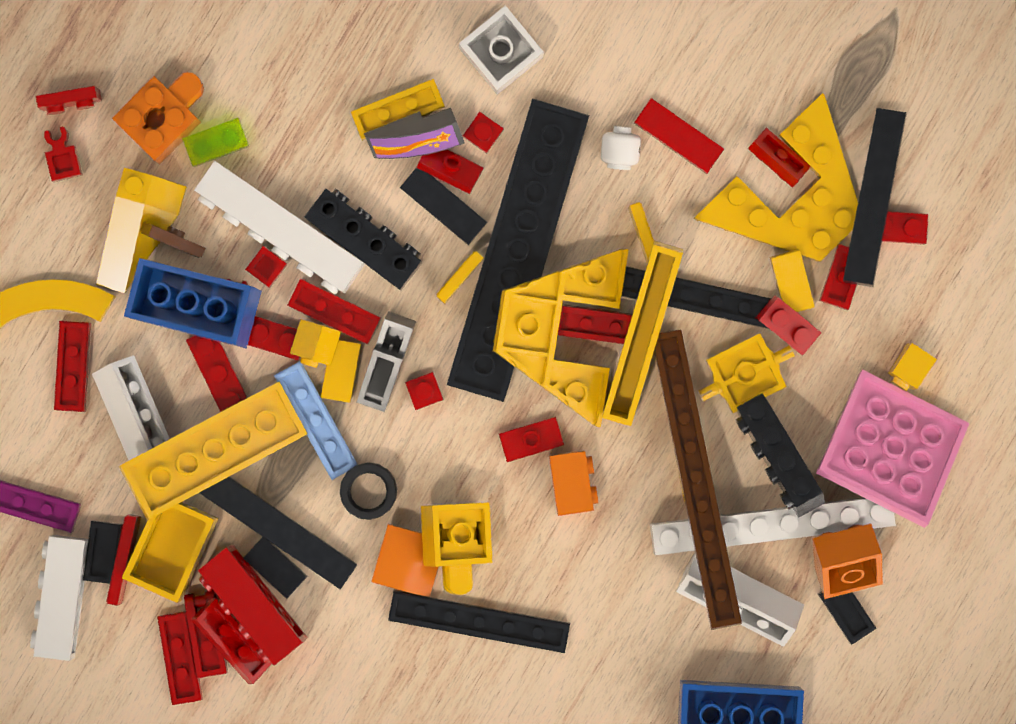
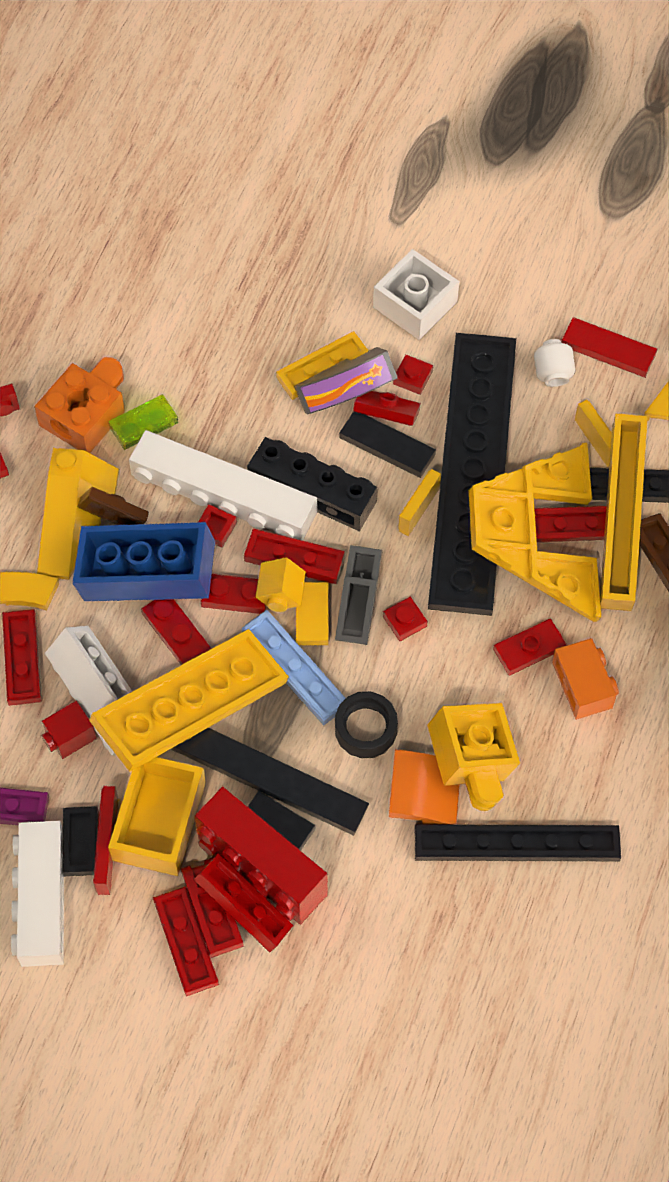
camera: 10 degrees left, 25 degrees down
none -> red brick [41,700,97,759]

